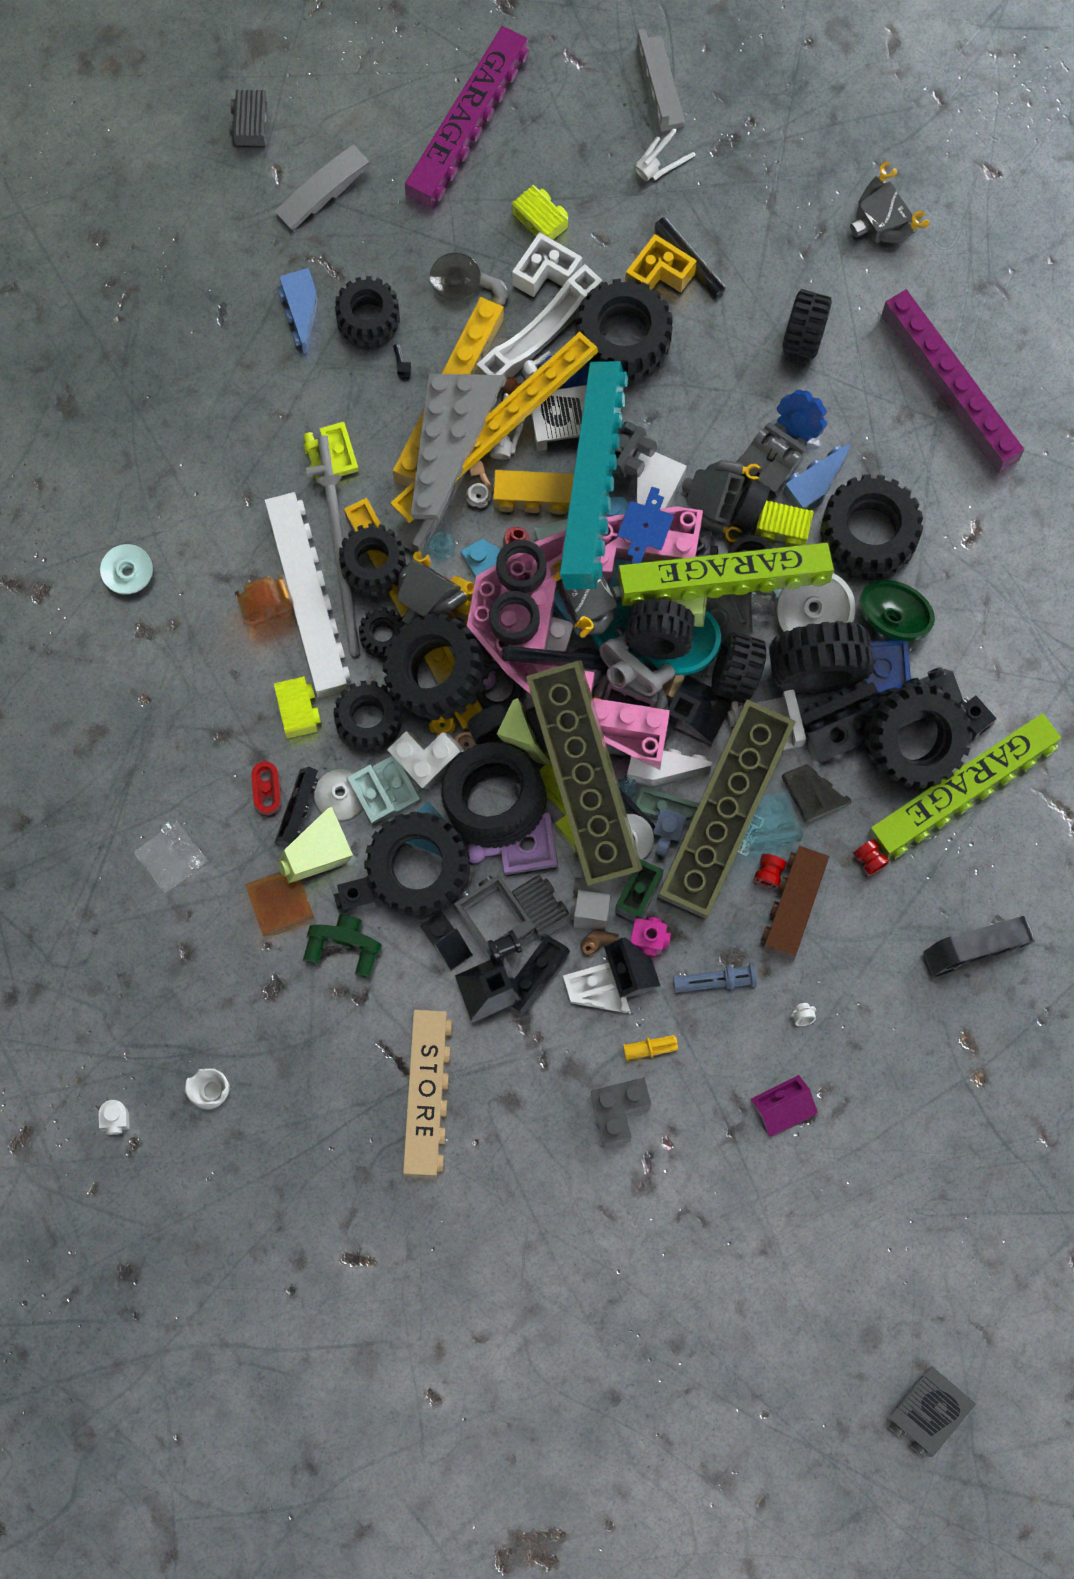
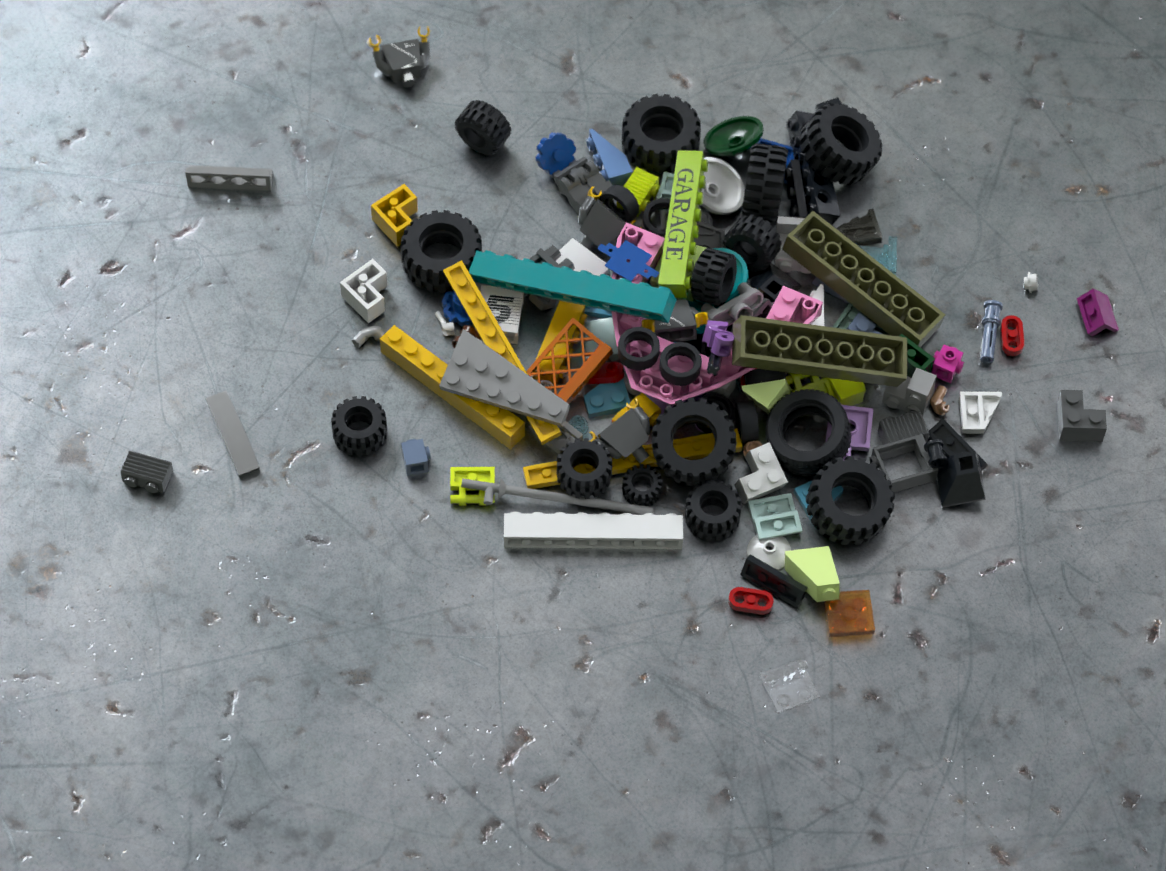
camera: 75 degrees left, 15 degrees down
white plate [99,1100,130,1135] -> none
light aqua dish [100,544,153,594] -> none
white hair [185,1068,229,1110] -> none
clear orange brick [235,574,295,629] -> none
neon yellow brick [274,676,321,739] -> none
medium blue slope [277,268,318,354] -> none
dark green connector [303,914,382,979] -> none
black brick [334,877,376,915] -> none
black hand [393,344,411,377] -> none
tan brick [403,1010,452,1179] -> none
magenta brick [405,26,530,208] -> none
black slope [420,911,473,971] -> none
yellow plate [429,716,455,737] -> none
clear smoke dish [430,253,481,301] -> none
white arch [477,264,603,379] -> none
neon yellow brick [512,185,568,240] -> none
black slope [604,937,661,998] -> none
yellow axle [623,1035,678,1062] -> none
white plant [634,129,696,181] -> none
black axle [655,217,726,297] -> none
red wheel [753,854,787,889] -> none
reddish brown brick [761,846,830,961] -> none
red wheel [853,839,890,876] -> none
lime brick [868,713,1062,858] -> none
magenta brick [882,289,1024,474] -> none
black beam [923,916,1035,978] -> none
none -> sand blue brick [401,439,431,476]
none -> orange fence [526,318,613,404]
none -> medium lavender leg [702,320,734,357]
none -> red plate [1000,315,1024,356]

